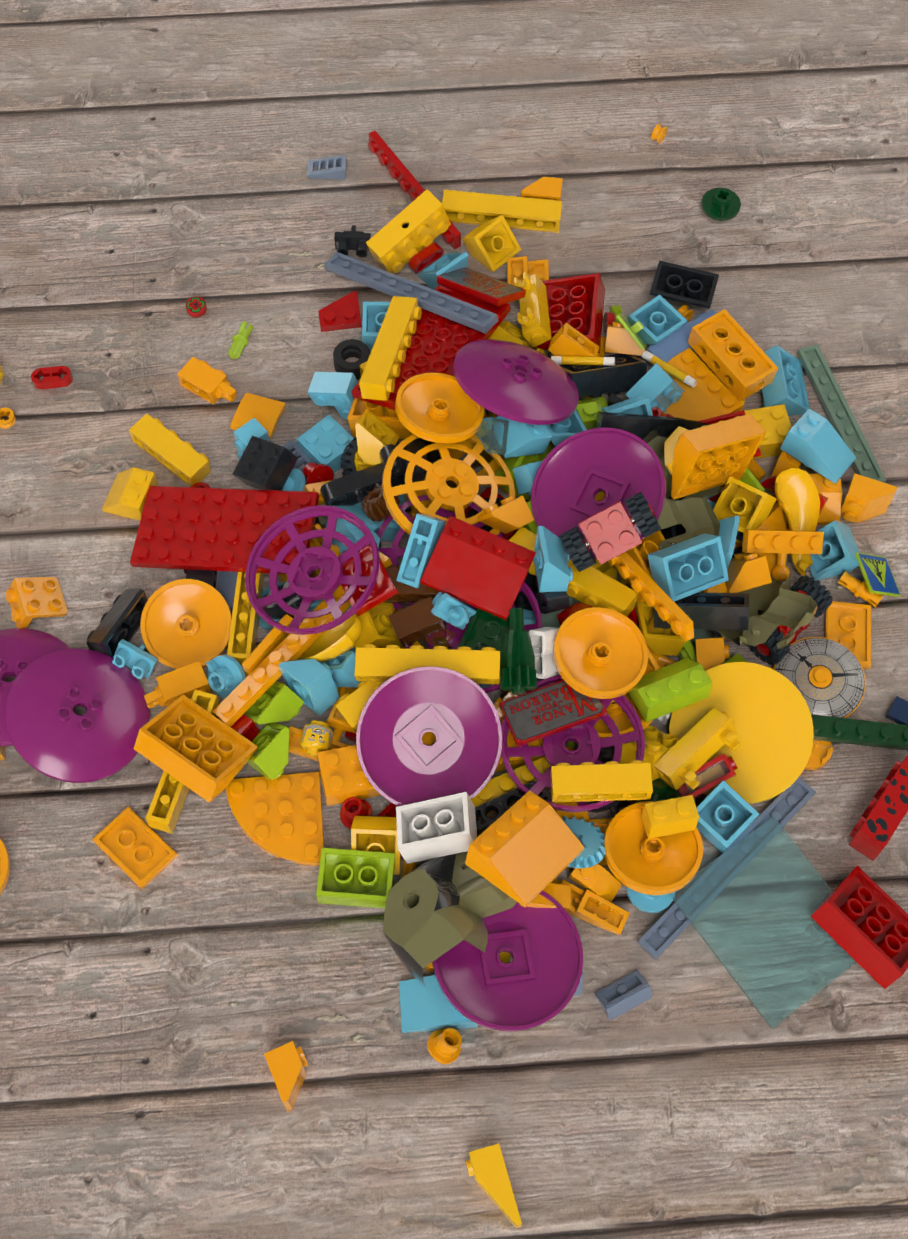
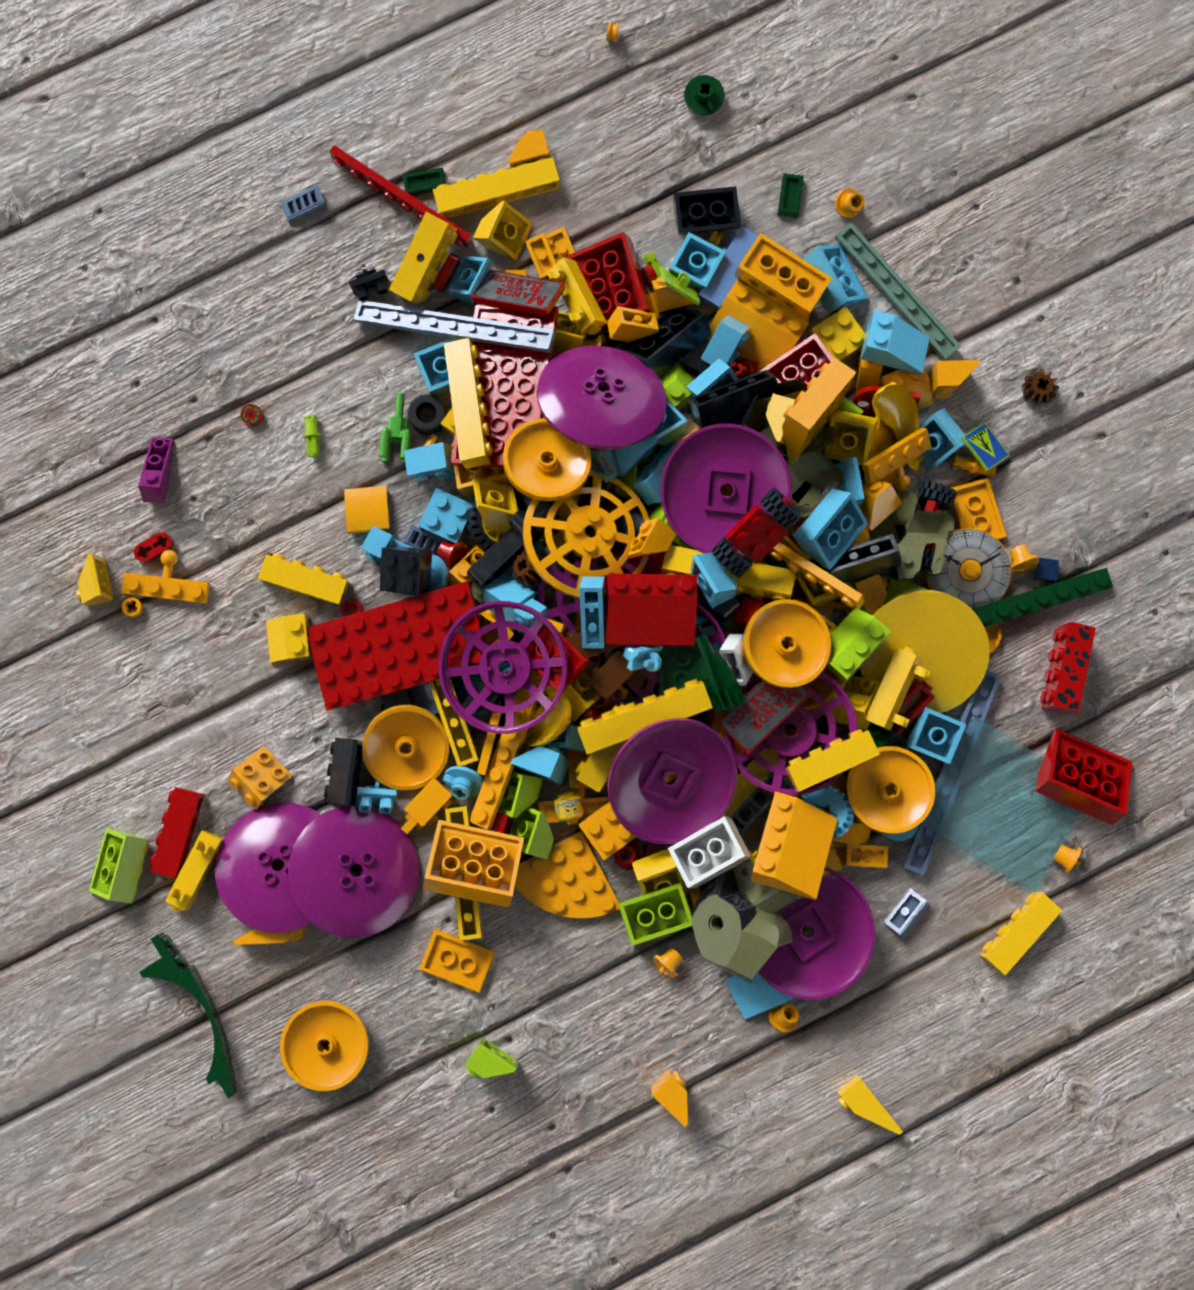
camera: 25 degrees left, 20 degrees up
light orange hinge [178,357,237,405] -> none
red wing [318,291,362,332] -> none
yellow bar [551,356,615,366] -> none
yellow bar [642,351,698,388] -> none
yellow brick [642,795,699,839] -> none
none -> light orange plate [121,550,210,604]
none -> magenta slope [138,437,173,503]
none -> bright green plant [379,393,413,464]
none -> dark green tile [402,167,446,196]
none -> lime slope [465,1037,519,1079]
none -> light orange piece [652,947,683,978]
none -> dark green tile [777,173,804,218]
none -> light orange piece [835,188,865,218]
none -> yellow brick [980,892,1063,975]
none -> light orange piece [1010,545,1039,573]
none -> light orange piece [1053,844,1082,874]

